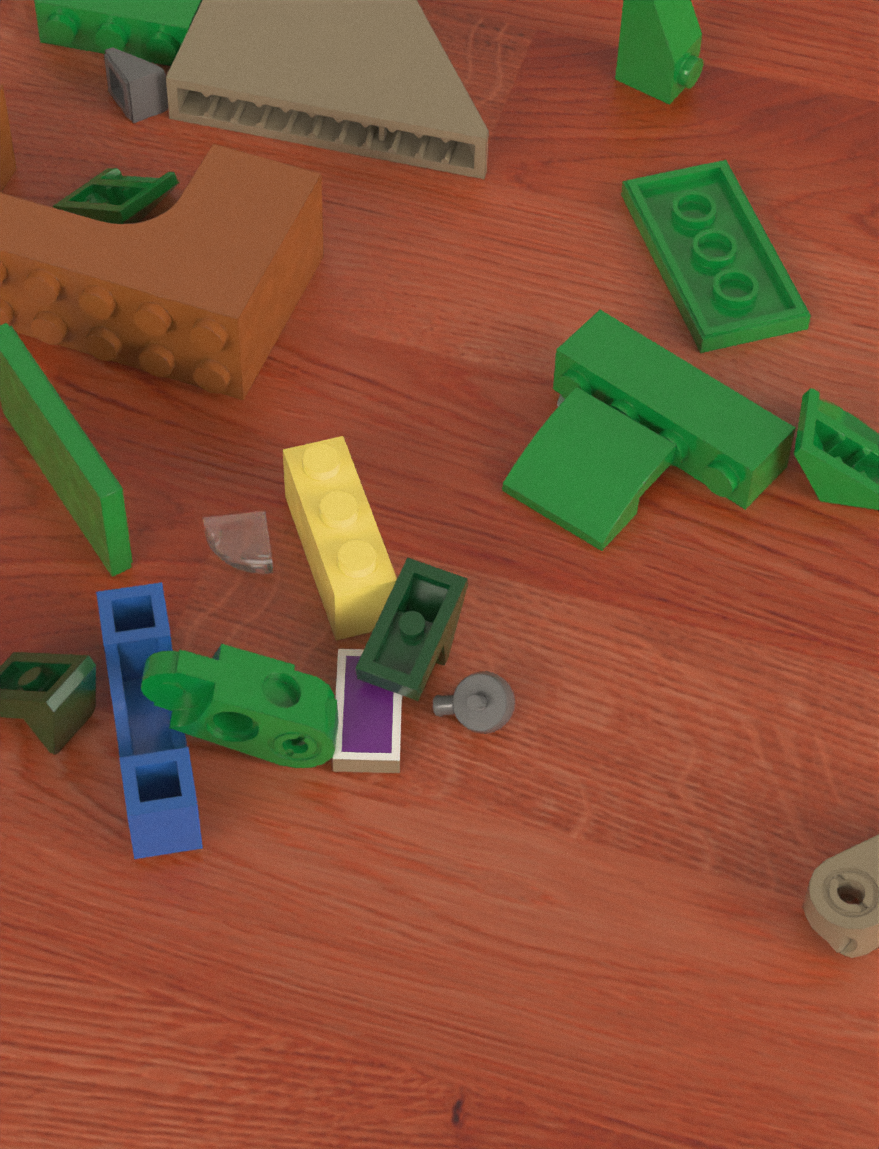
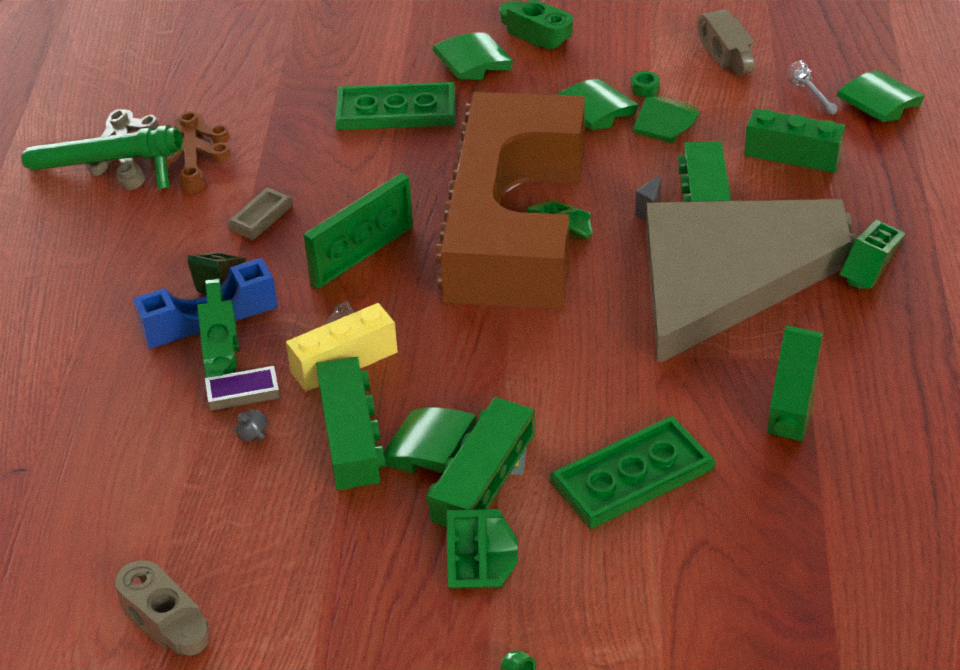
camera: 80 degrees right, 10 degrees down
dark green slope [355,557,468,701] -> none
none -> green brick [316,356,385,490]

